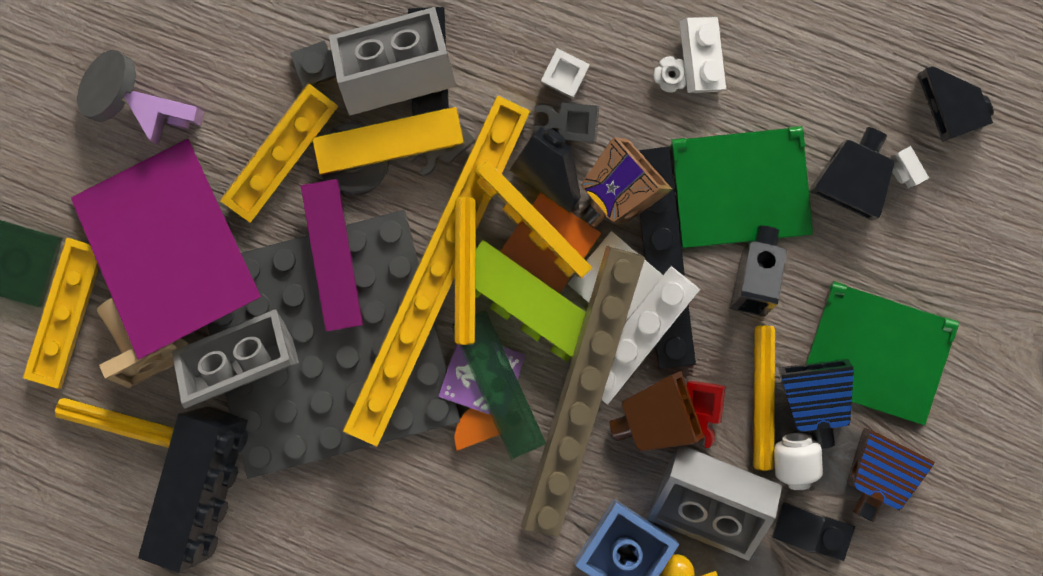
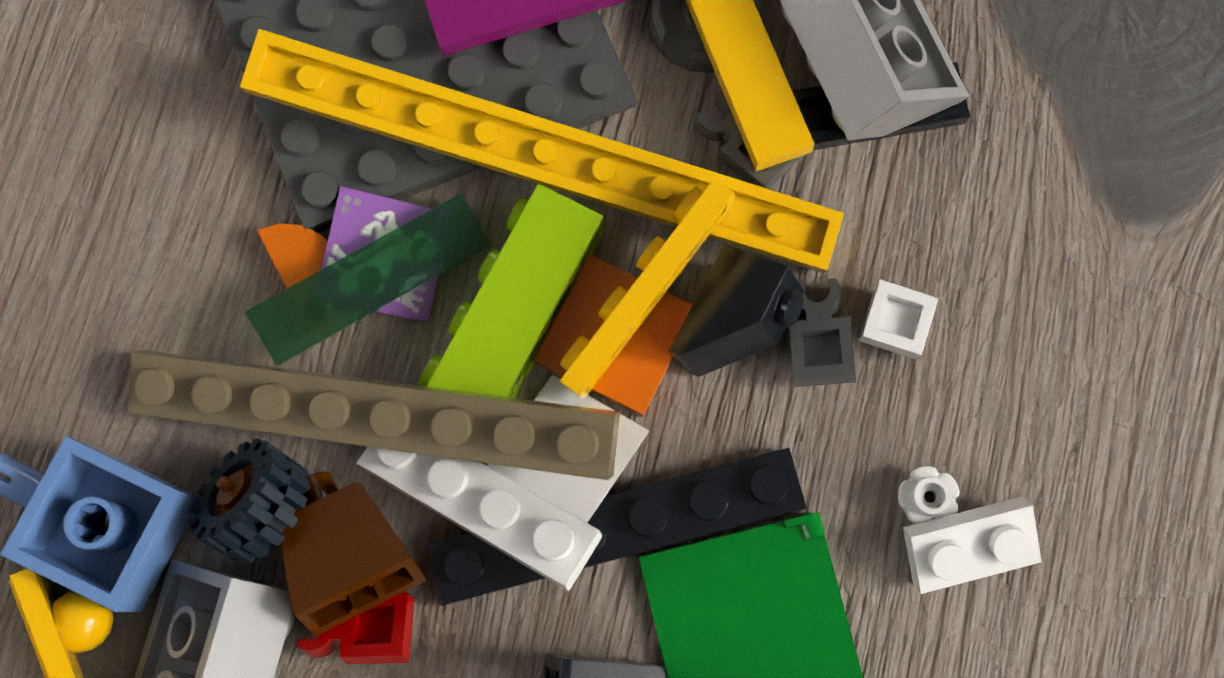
camera: 80 degrees right, 10 degrees down
yellow axle [455,197,476,345] -> none
torso [580,137,673,227] -> none
none -> black wheel [189,438,310,564]

